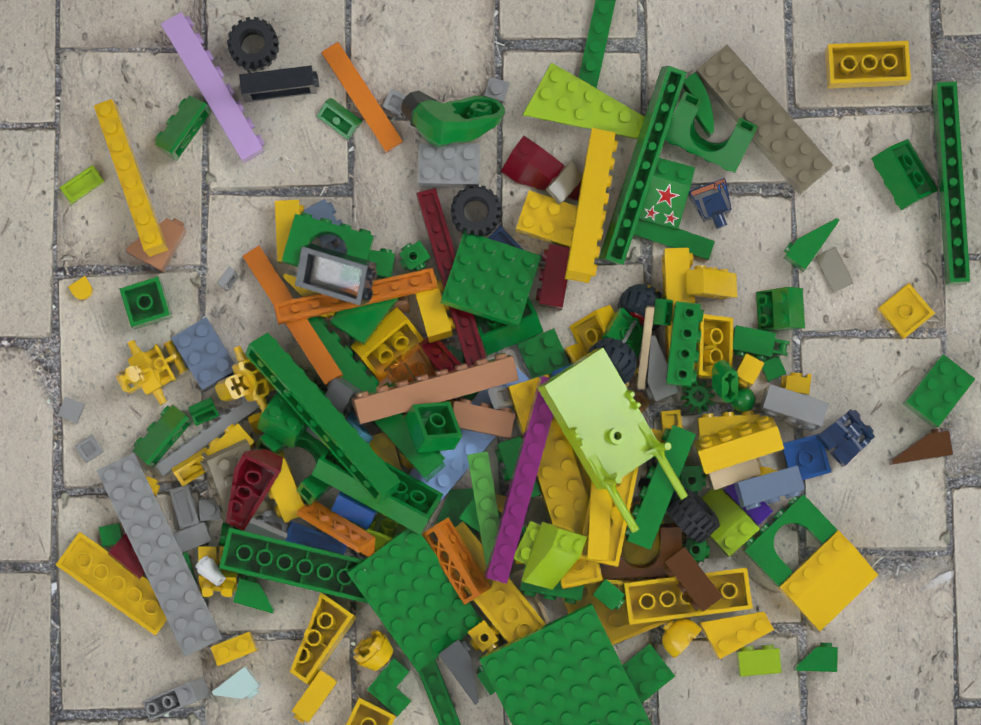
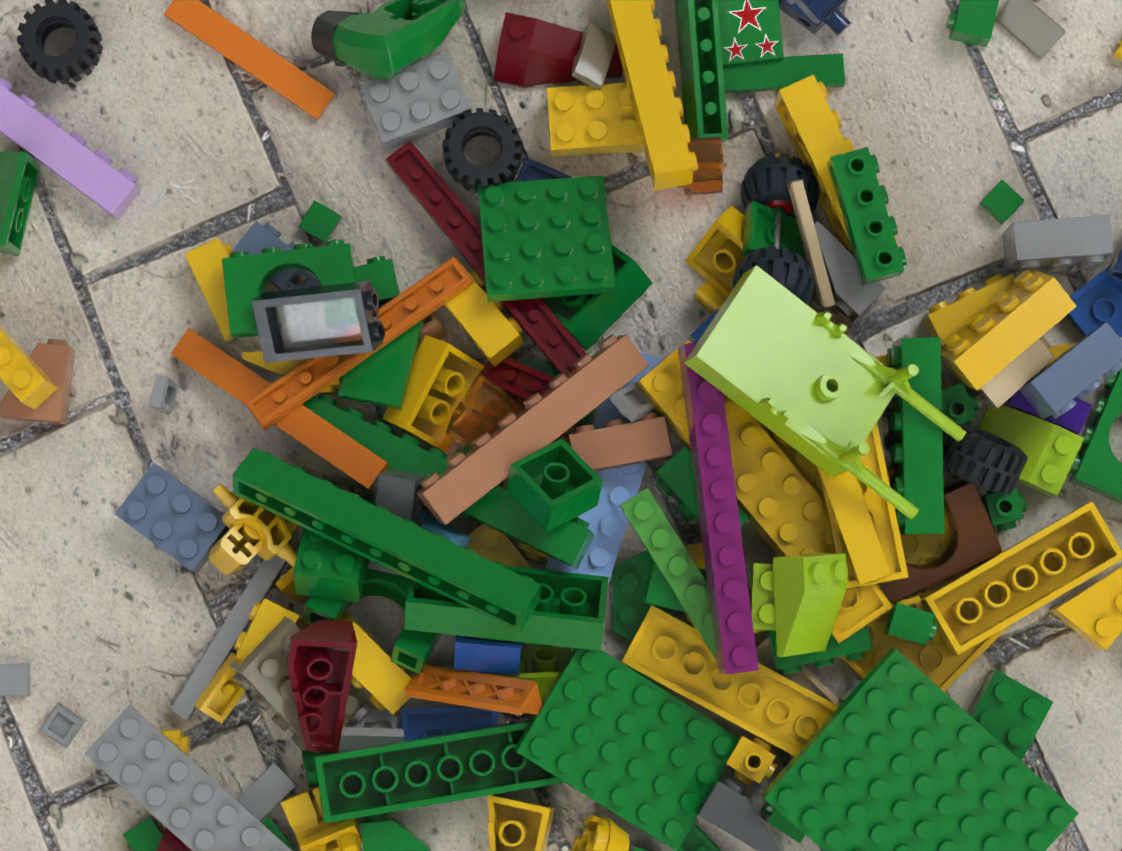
camera: 20 degrees left, 0 degrees up
yellow piece [116,340,188,406] -> none
green brick [119,276,173,330] -> none
green slope [133,404,193,468] -> none
light grey tile [169,484,200,530] -> none
green piece [188,397,219,426] -> none
white cone [196,556,225,586] -> none
light grey plate [199,499,221,521] -> none
black window [239,65,320,102] -> none
green slope [316,98,362,140] -> none
light grey tile [382,89,406,116] -> none
green brick [399,240,431,273] -> none
orange fence [422,517,492,605] -> none
green plate [517,328,570,379] -> none
dark red brick [535,244,570,310] -> none
green piece [653,299,673,326] -> none
yellow tile [660,410,683,431] -> none
yellow cylinder [662,618,702,658] -> none
reddish brown brick [663,547,723,612] -> none
green gear [680,380,715,414] -> none
yellow brick [686,265,738,300] -> none
yellow slope [697,314,734,380] -> none
green beam [712,360,756,413] -> none
green brick [733,325,790,361] -> none
yellow brick [735,353,765,388] -> none
green slope [756,287,805,332] -> none
yellow brick [780,372,812,396] -> none
none -> green tile [298,200,342,243]
none -> clear orange brick [677,137,723,196]

